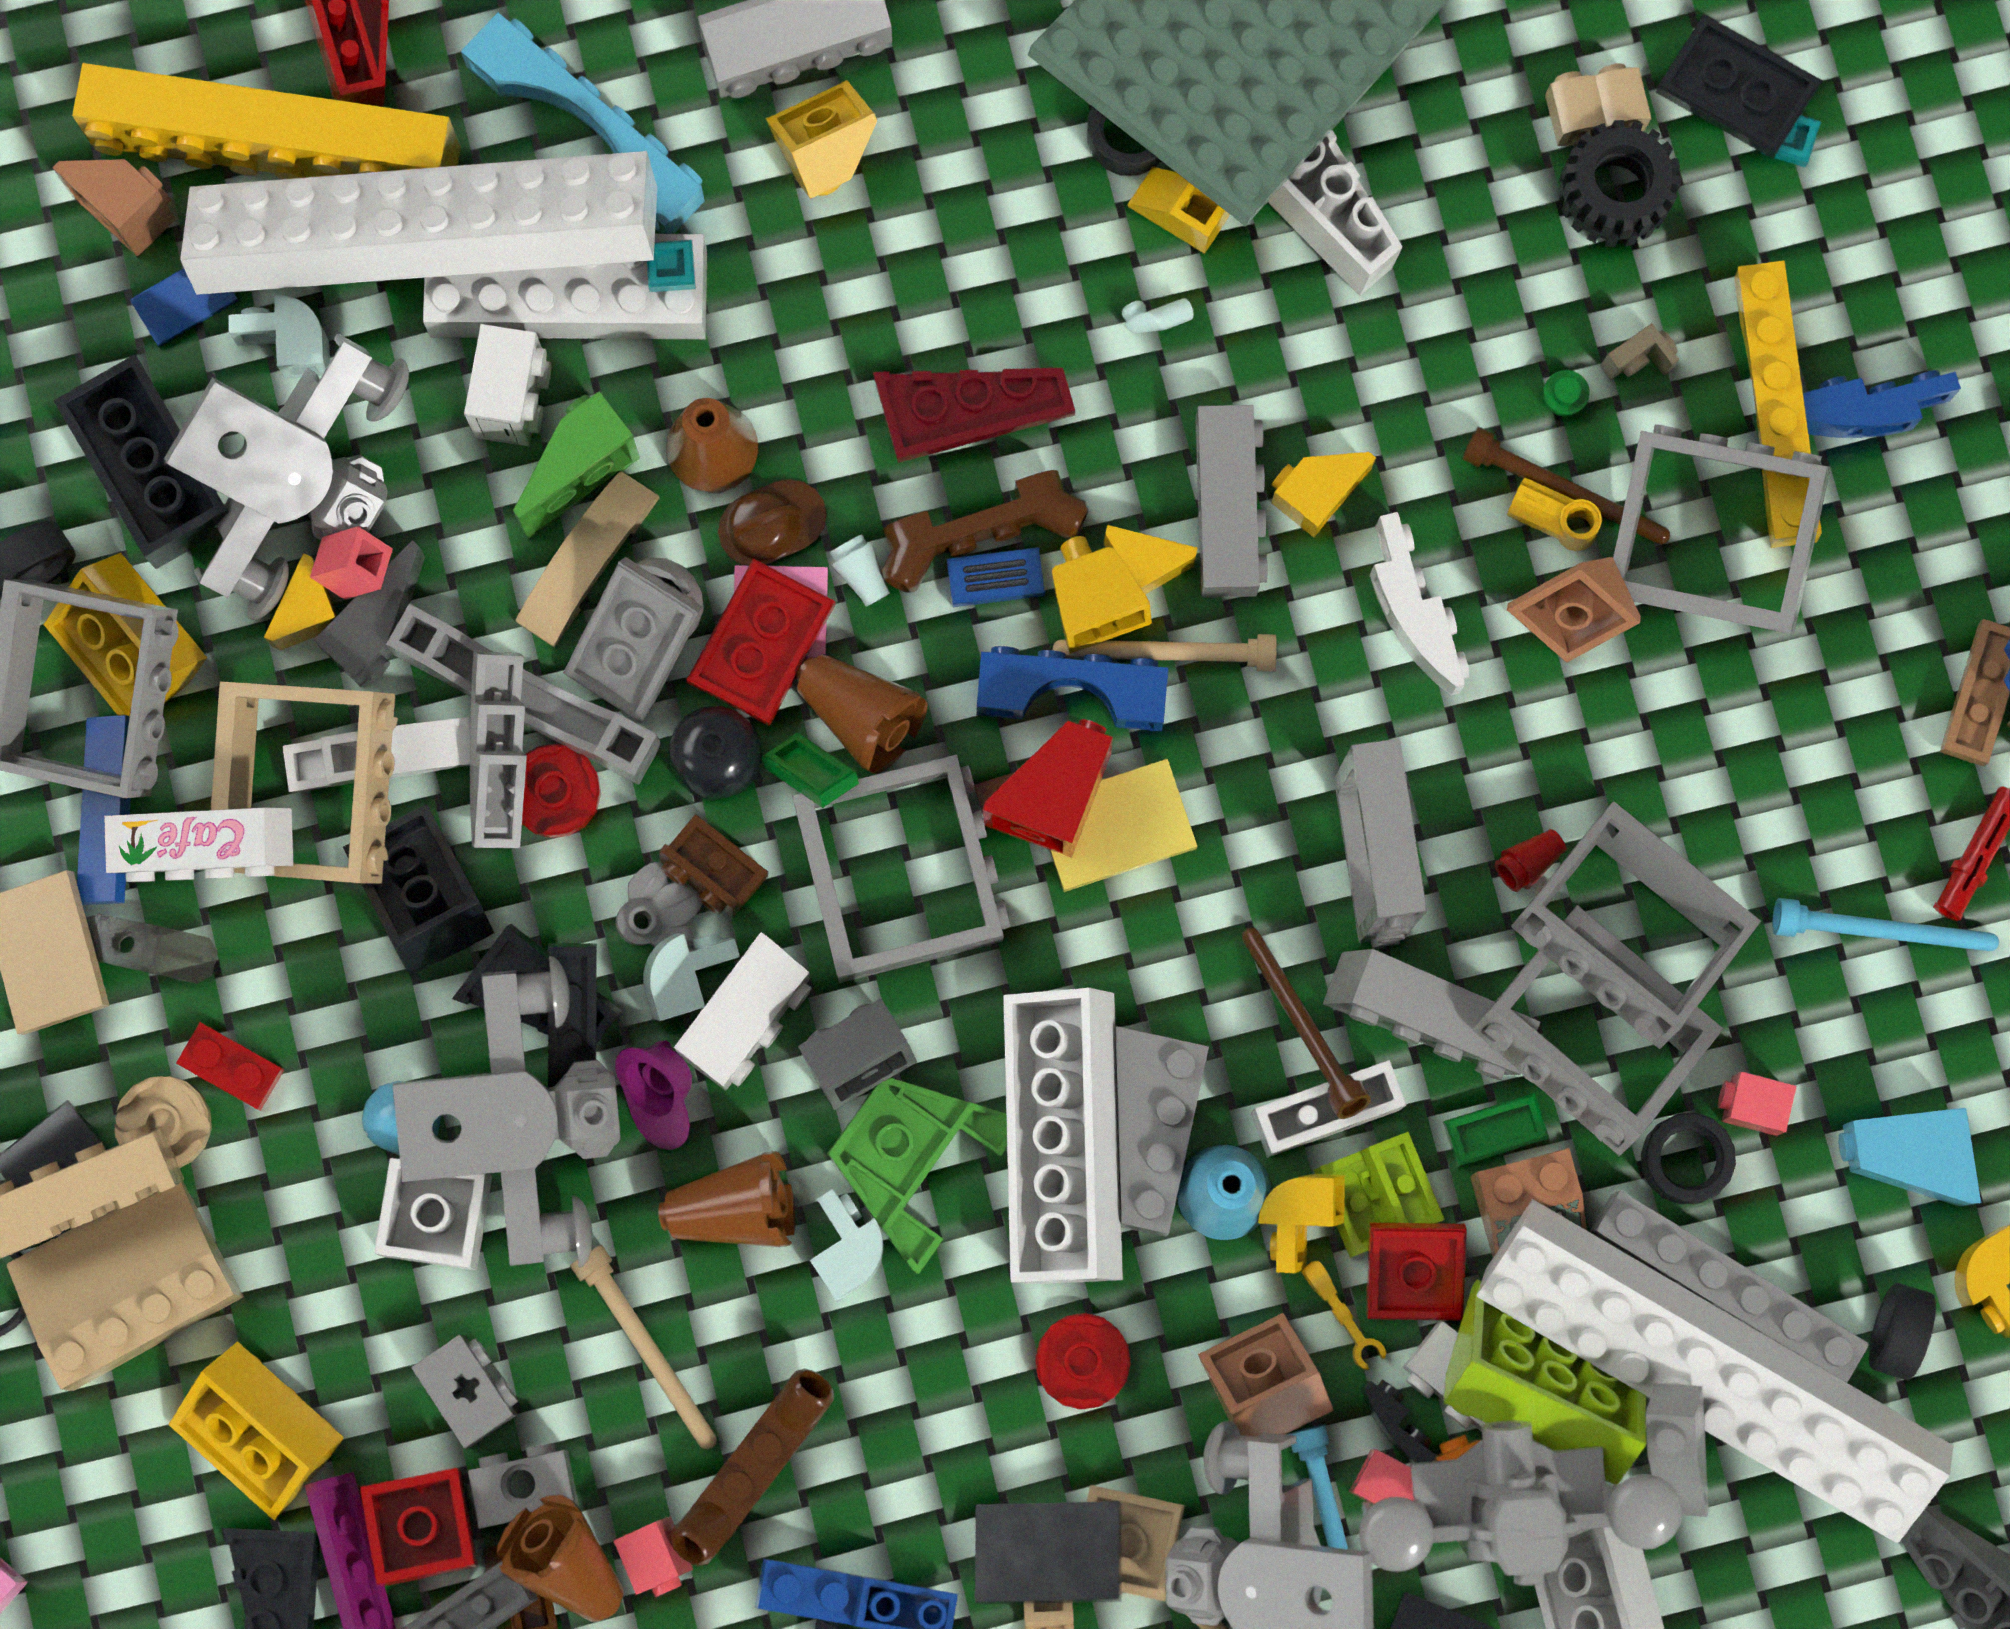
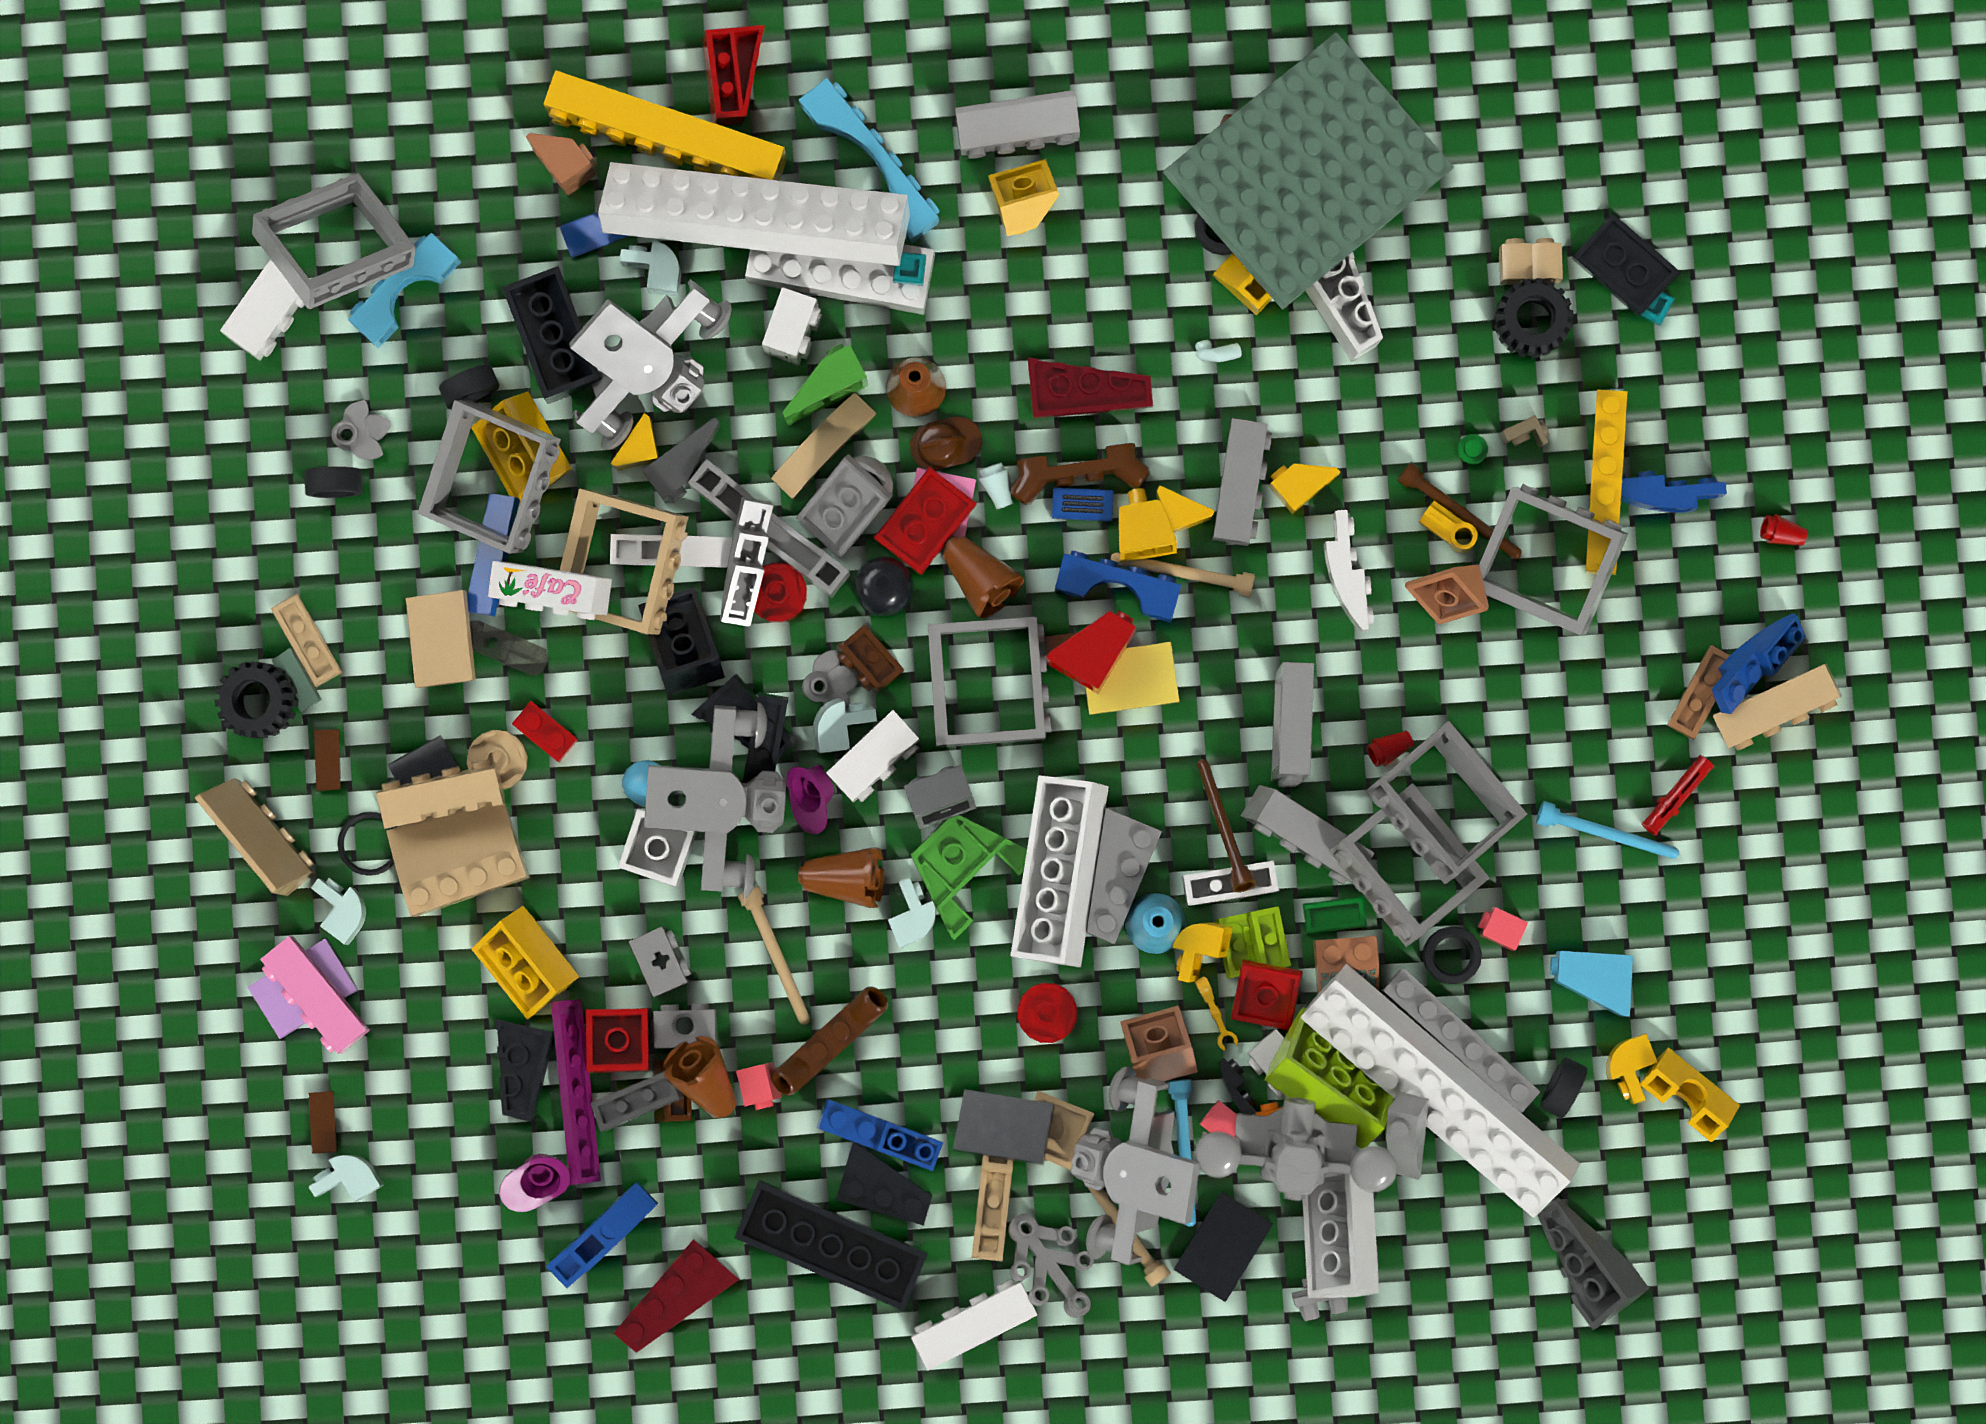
camera: 15 degrees right, 5 degrees up
coral brick [310,526,393,600] -> none
green tile [762,733,859,808] -> none

